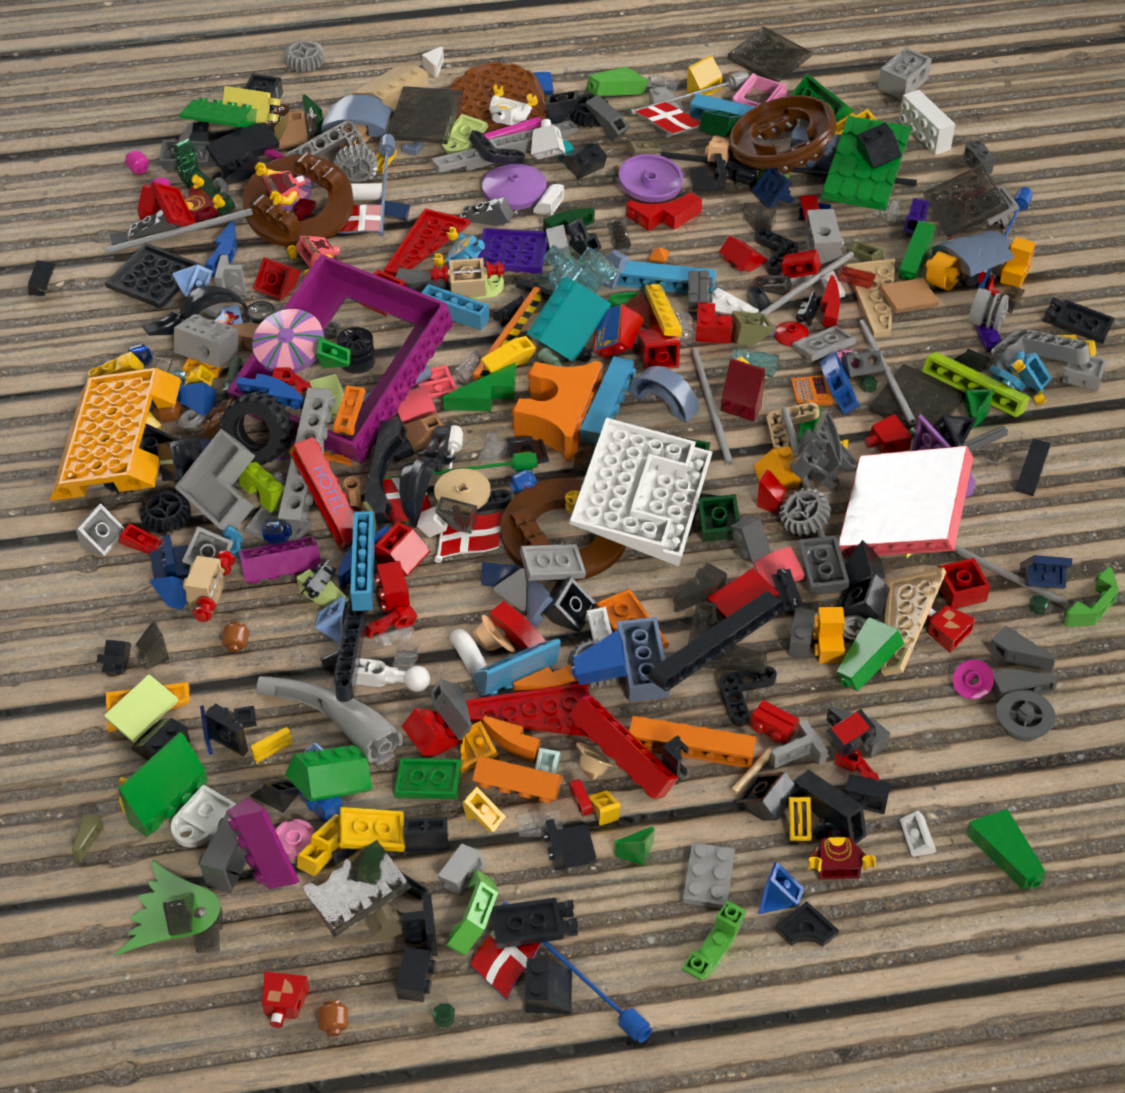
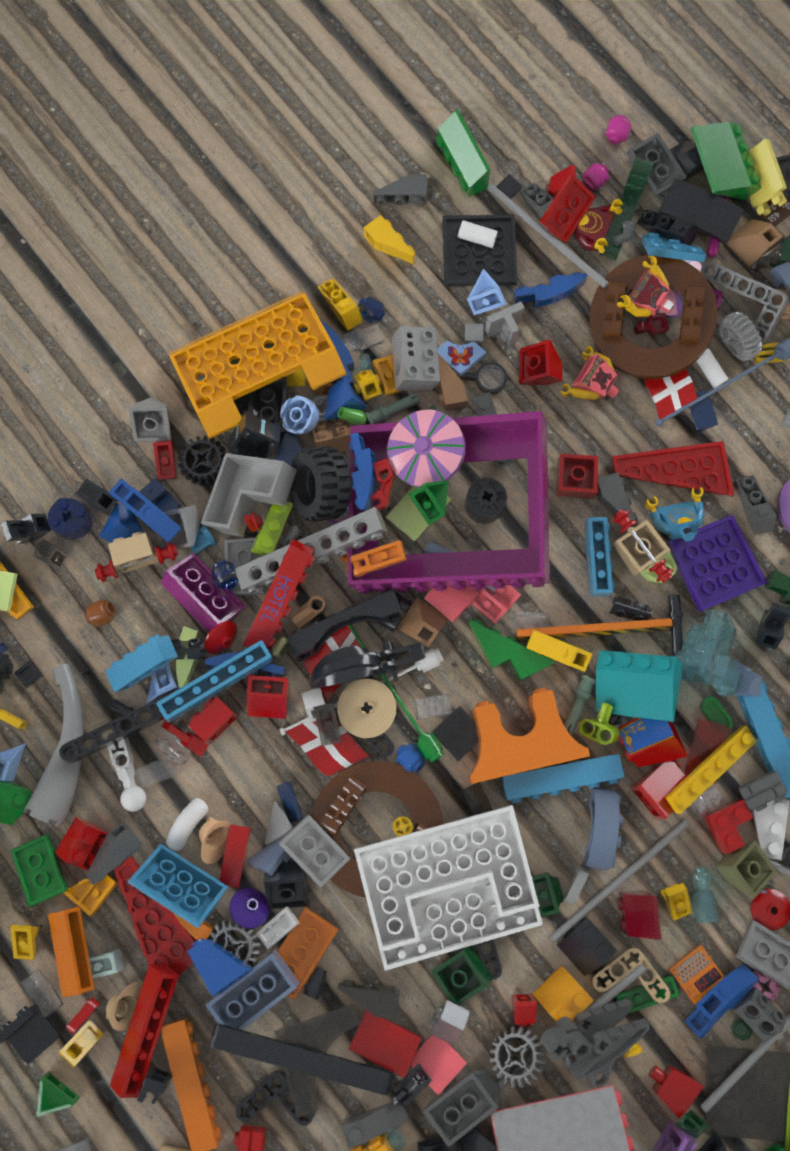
camera: 60 degrees right, 30 degrees up
black hinge [28,260,55,296] -> none
black piece [142,286,247,336] -> none
orange slope [483,716,540,764] -> none
light grey hinge [546,225,572,260] -> none
none -> clear blue brick [47,498,92,540]
none -> black brick [75,478,118,515]
none -> dark azure brick [105,635,178,692]
none -> blue slope [109,478,182,543]
none -> red dish [205,621,238,654]
none -> dark purple dish [230,888,269,929]
none -> red plate [243,512,263,532]
none -> light blue cylinder [280,396,319,435]
none -> black cone [303,966,327,1000]
none -> bright green cone [338,407,366,426]
none -> yellow slope [364,215,415,264]
none -> dark grey slope [373,174,427,205]
none -> slope [436,110,490,197]
none -> white brick [458,220,497,248]
none -> black slope [556,917,617,976]
none -> light grey beam [563,866,589,905]
none -> lime beam [578,703,620,745]
none -> dark azure plate [641,233,706,262]

